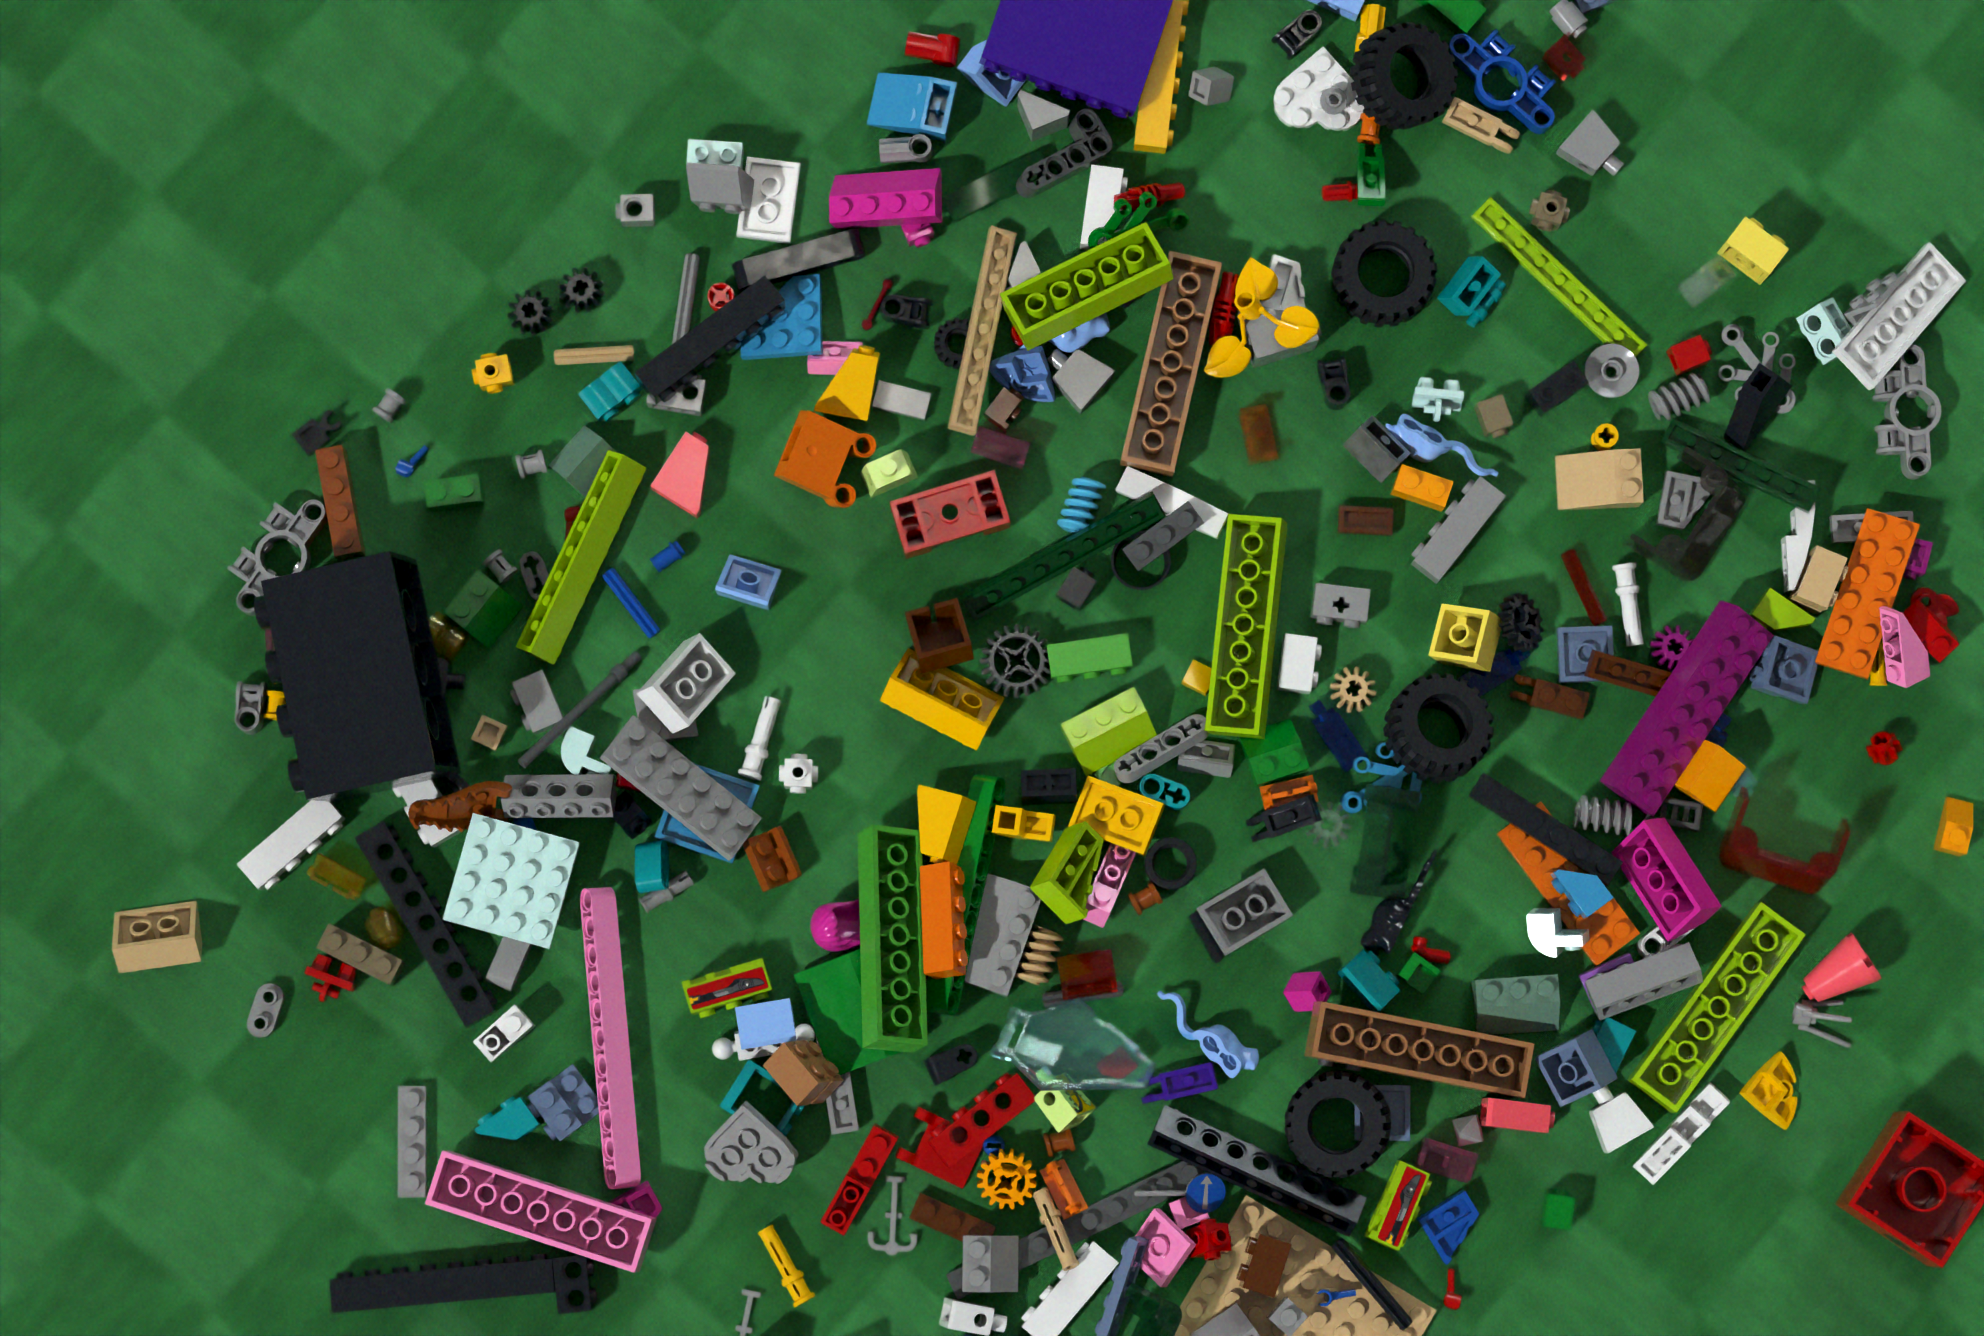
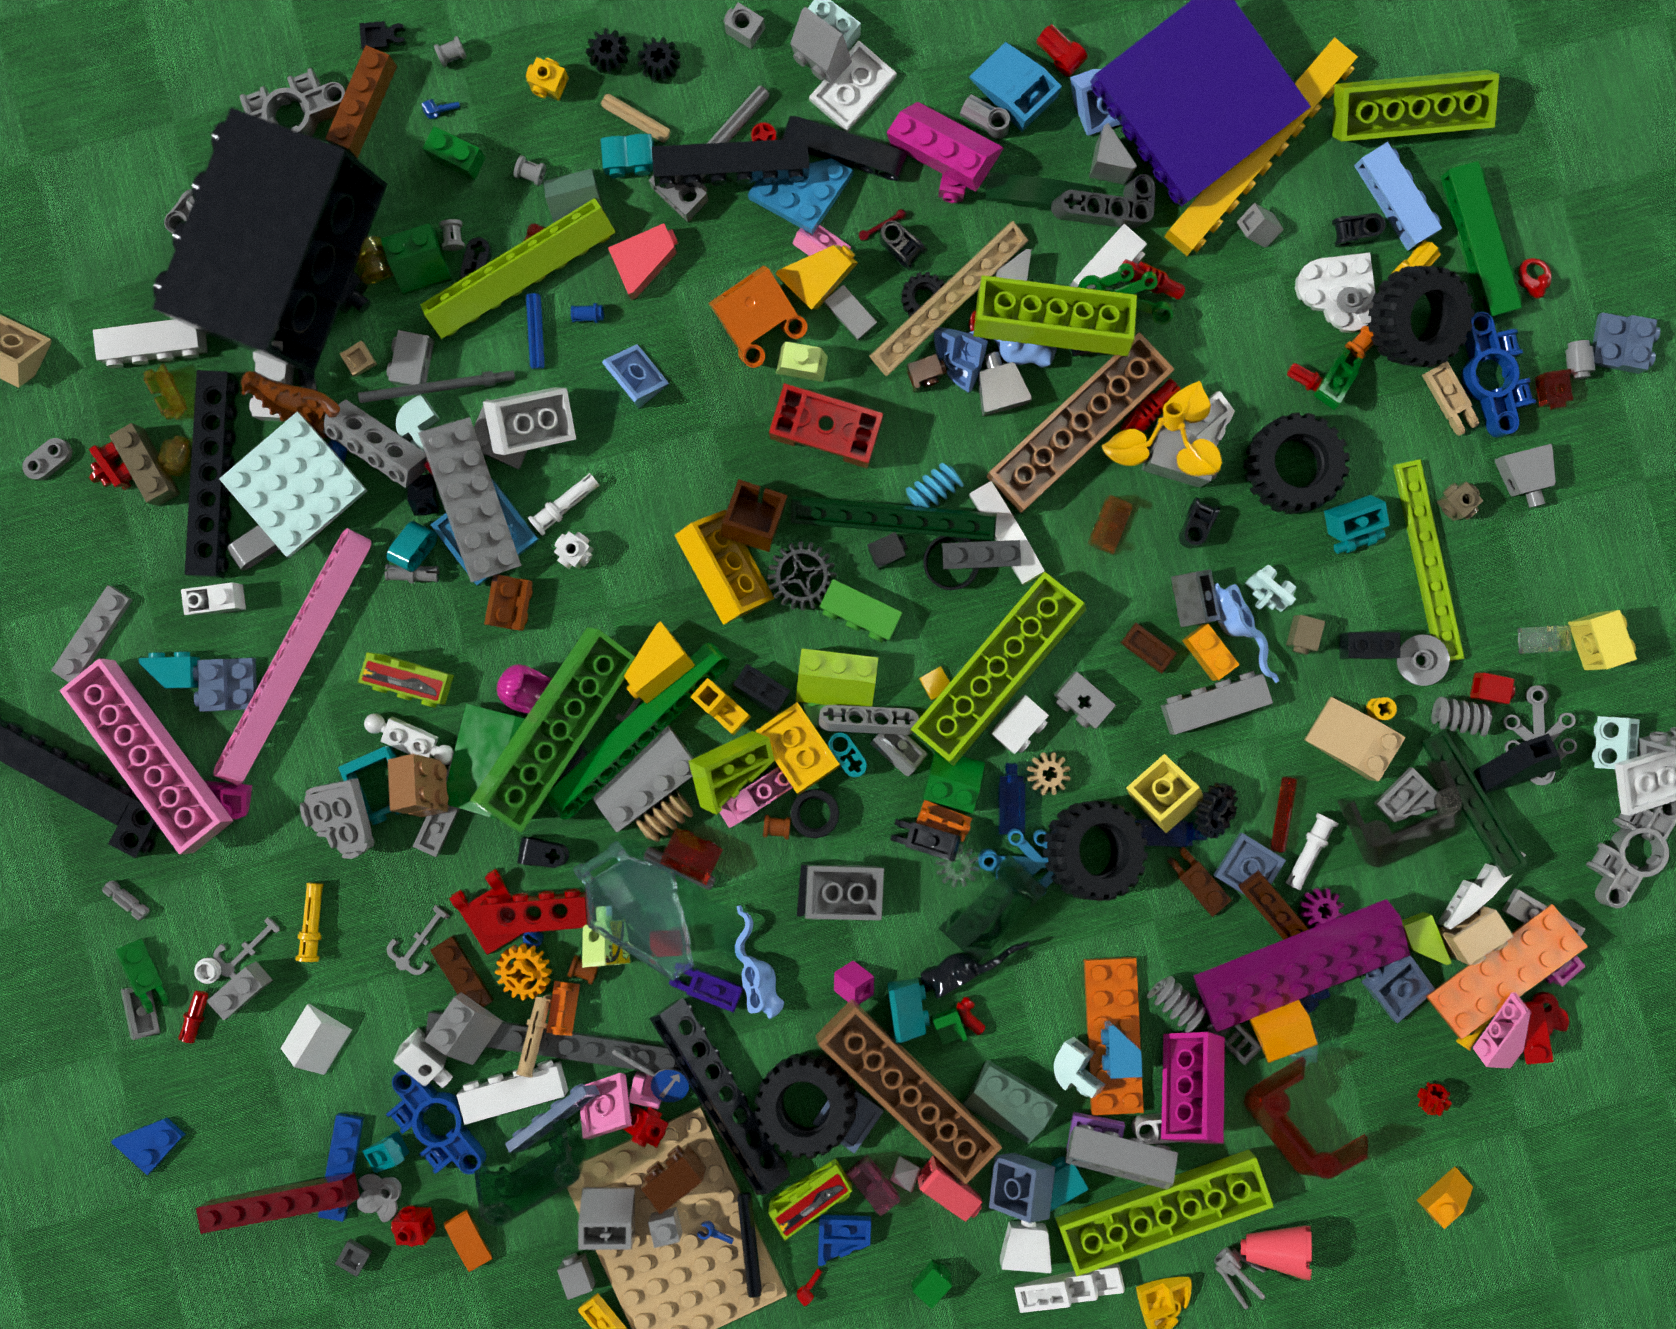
camera: 40 degrees right, 5 degrees up
light blue slope [735,998,796,1050] -> none
red slope [820,1123,899,1236] -> none
orange brick [920,861,968,979] -> none
clear pink hinge [970,425,1032,469] -> none
black plate [1468,773,1623,886] -> none

